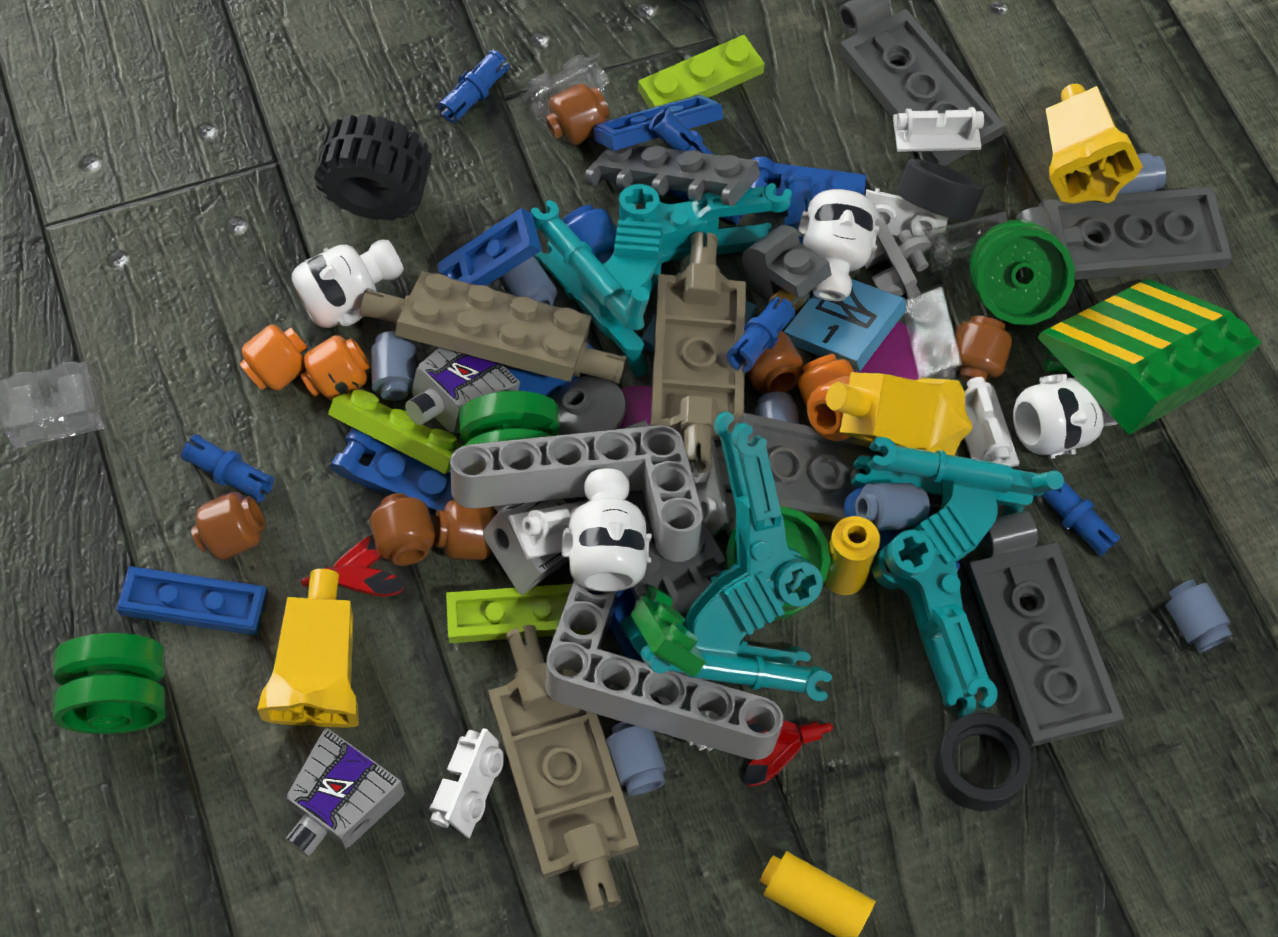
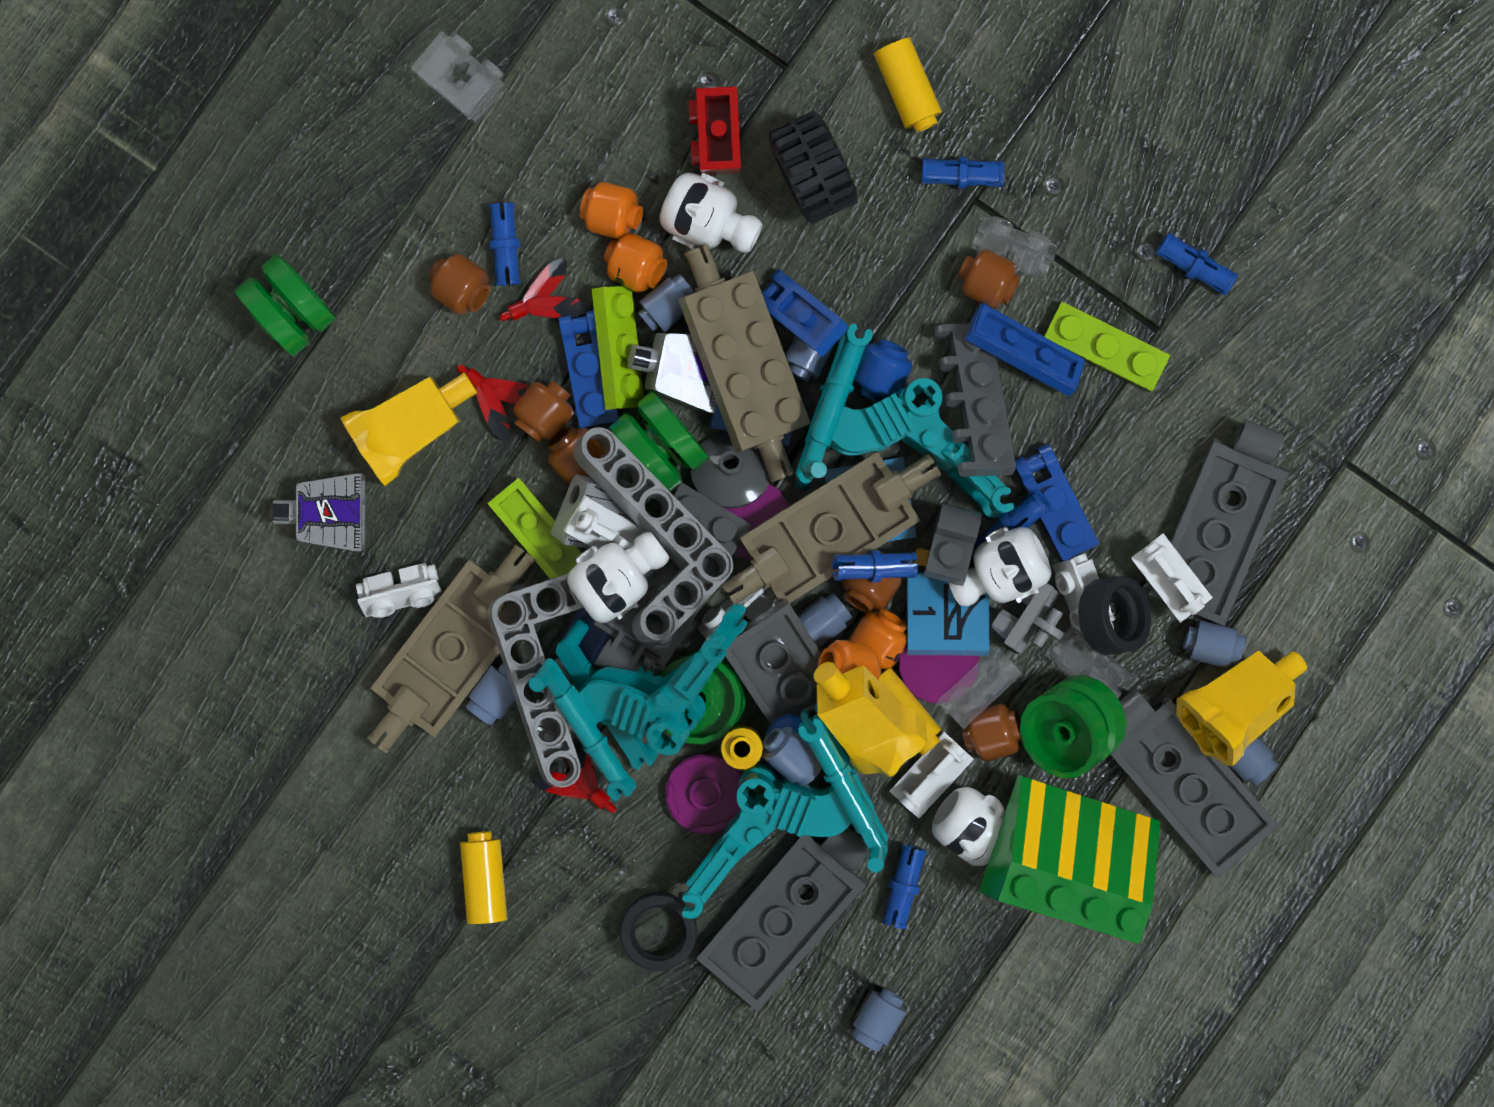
camera: 65 degrees right, 25 degrees up
blue tile [116,566,269,636] -> none
green hinge [630,584,706,677] -> none
blue pin [649,108,714,155] -> none
none -> red piece [499,258,588,321]
none -> magenta tile [666,754,741,834]
none -> red brick [689,86,741,175]
none -> yellow brick [873,37,942,133]
none -> sand blue brick [1183,620,1246,668]

